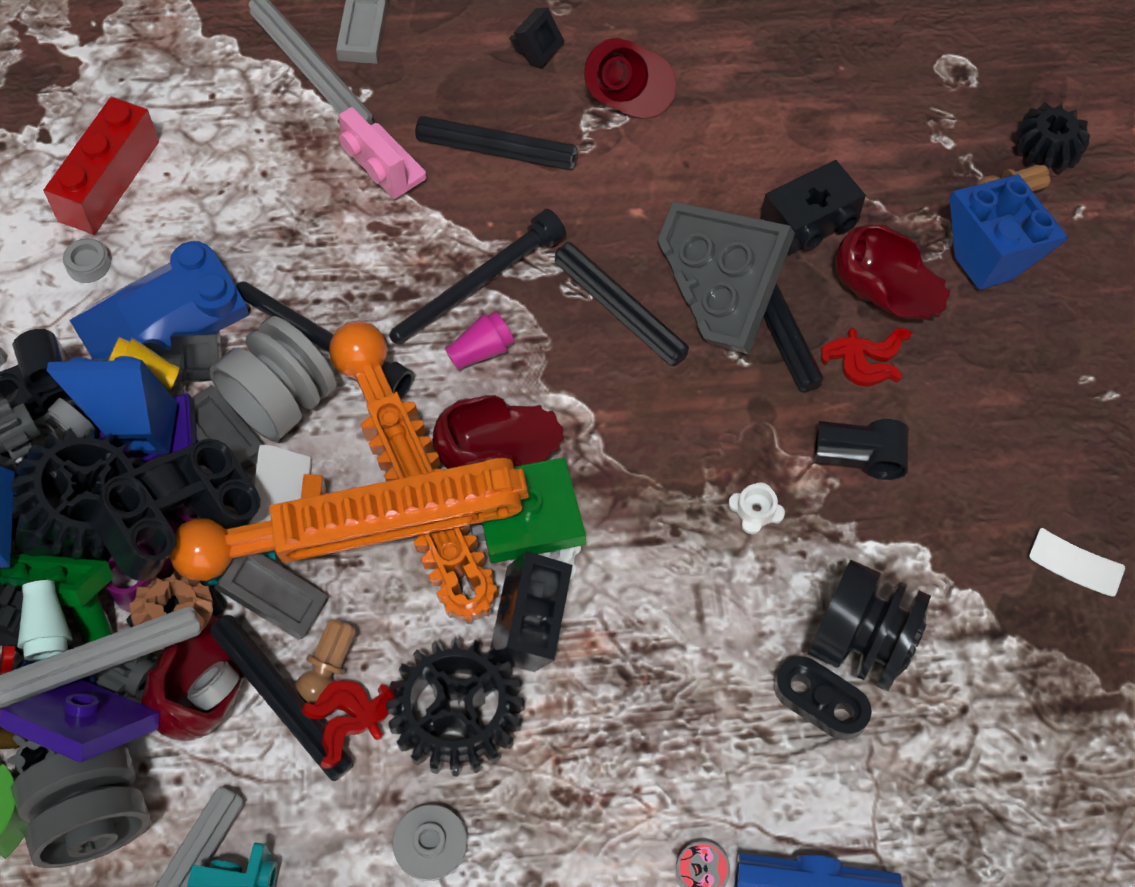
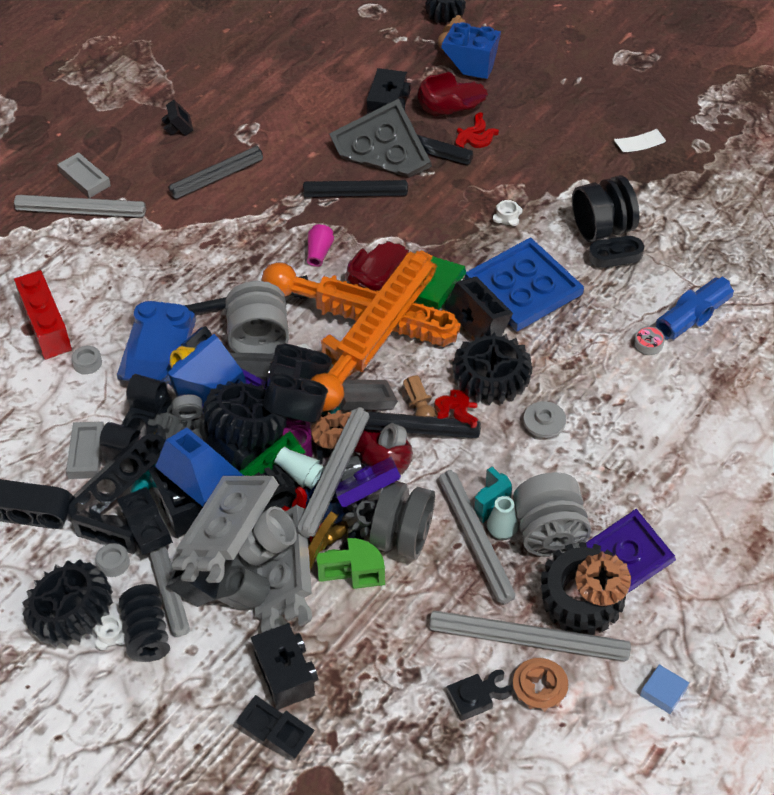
camera: 45 degrees left, 10 degrees down
bright pink bracket [338,107,426,200] -> none
black piece [389,208,566,344] -> none
dark red piece [584,37,677,119] -> none
black piece [814,419,909,480] -> none
none -> blue plate [465,237,584,332]

